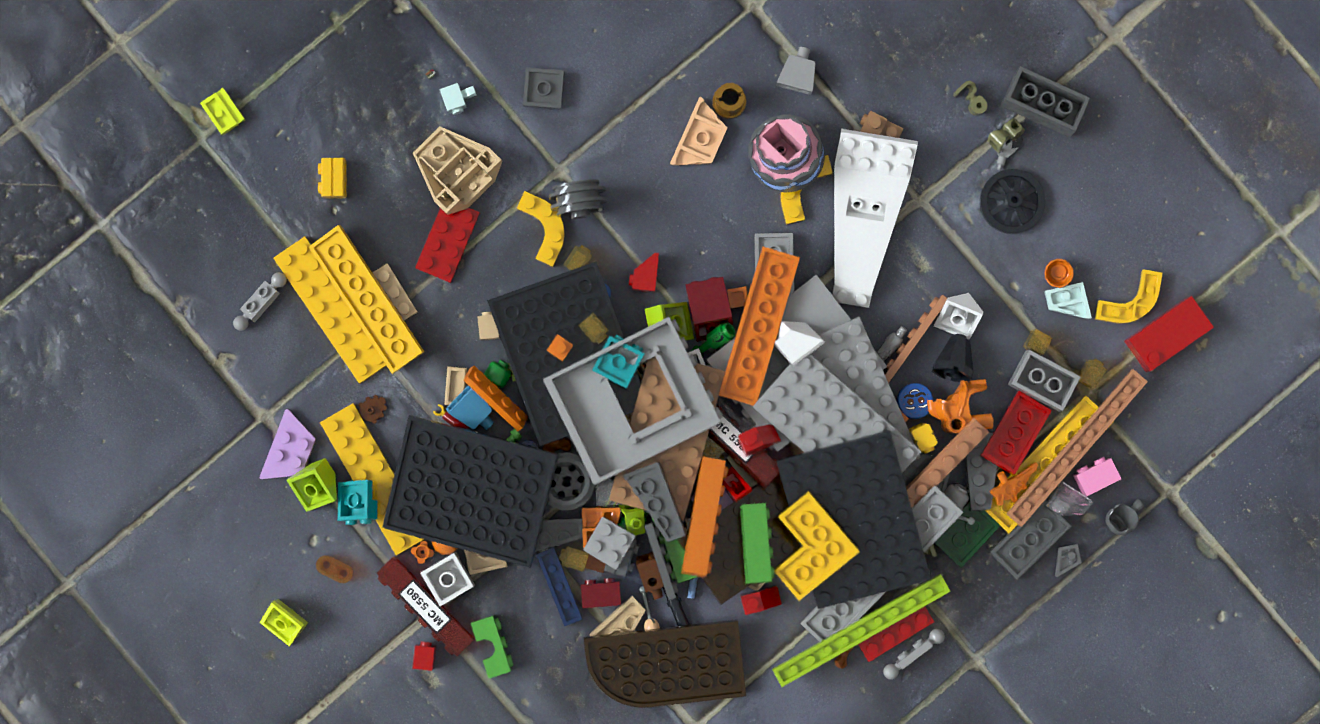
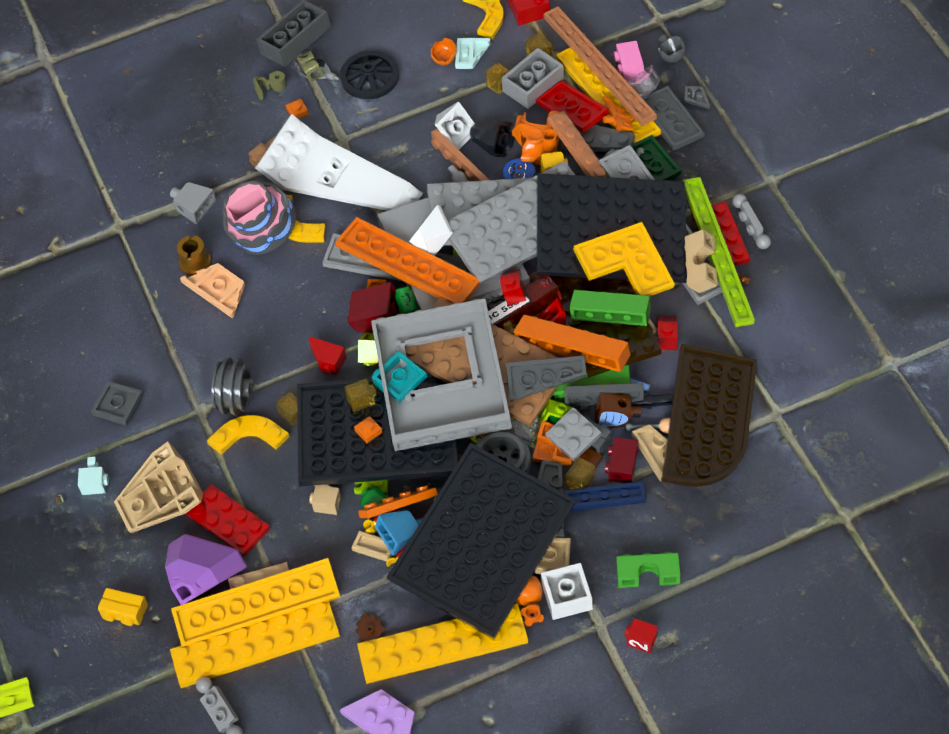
camera: 65 degrees left, 30 degrees down
lime slope [287,458,337,512] -> none
clear orange plate [316,555,354,583] -> none
teal plate [338,480,378,525] -> none
clear red brick [377,556,475,656] -> none
none -> medium lavender brick [165,534,248,605]
none -> orange plate [285,98,309,119]
none -> tan arch [684,229,718,293]

